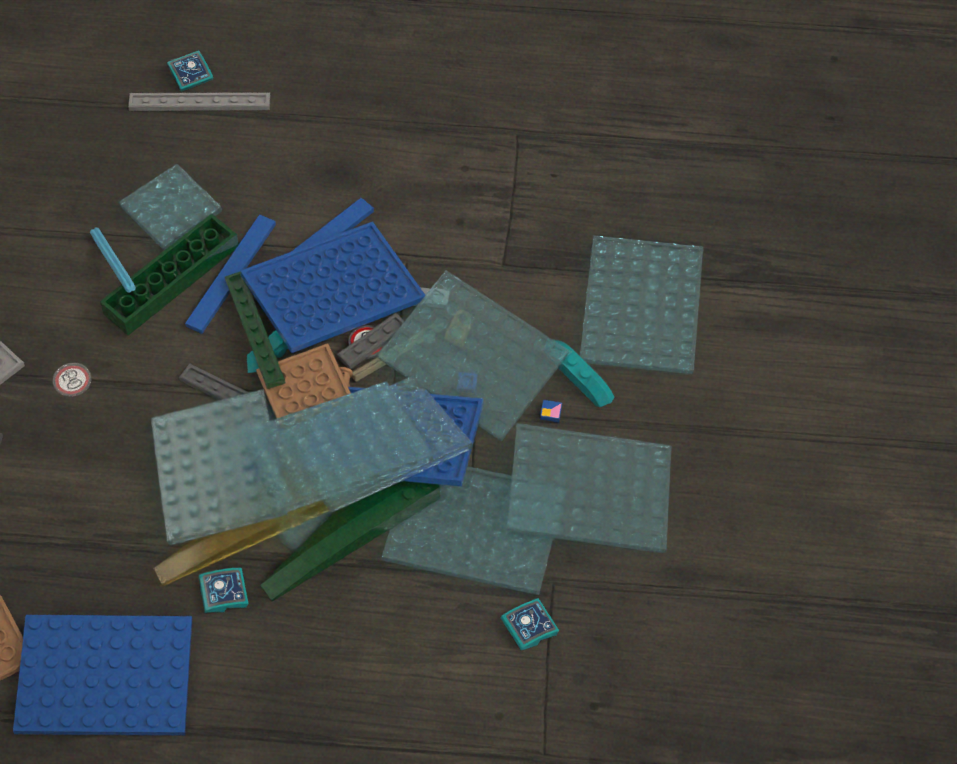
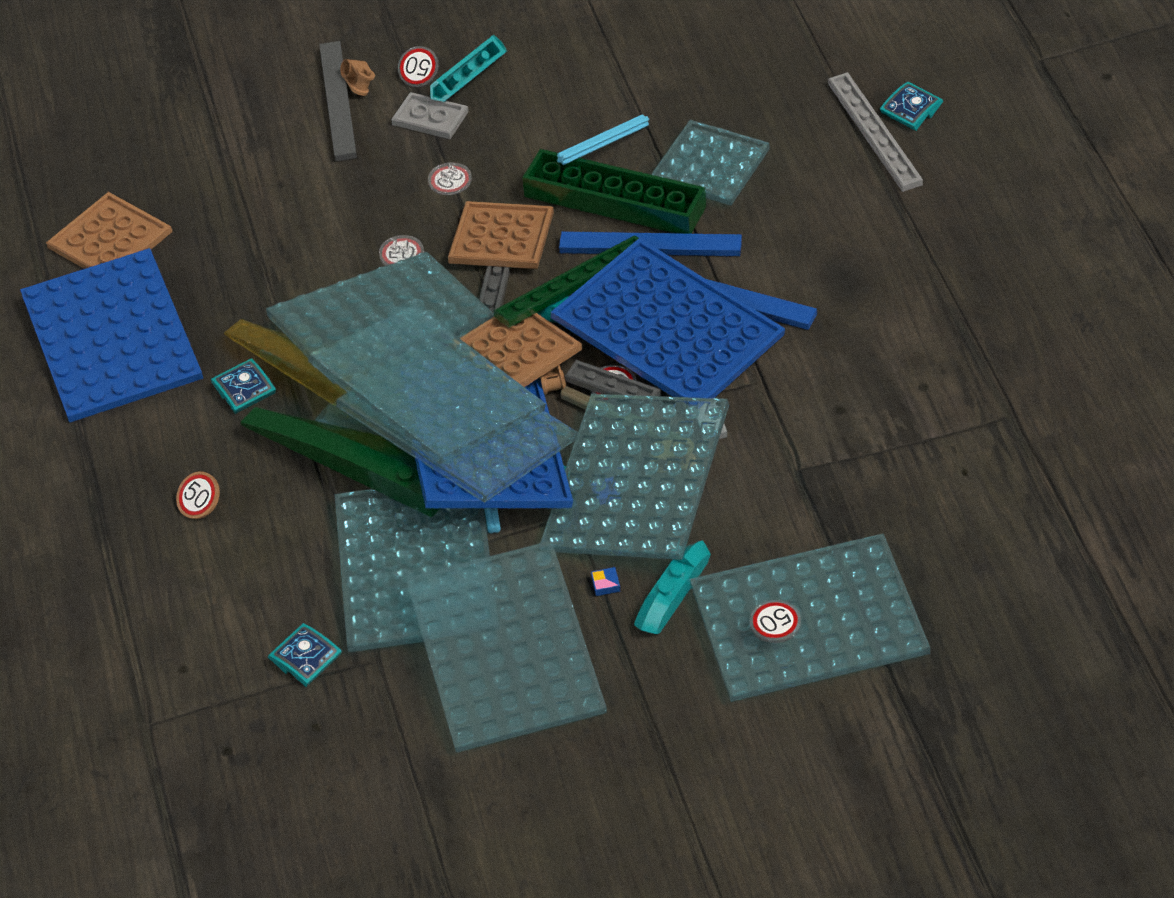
camera: 75 degrees right, 10 degrees down
none -> piece [176,472,220,519]
none -> clear piece [379,235,424,269]
none -> medium nougat tile [448,201,554,269]
none -> piece [750,600,801,643]

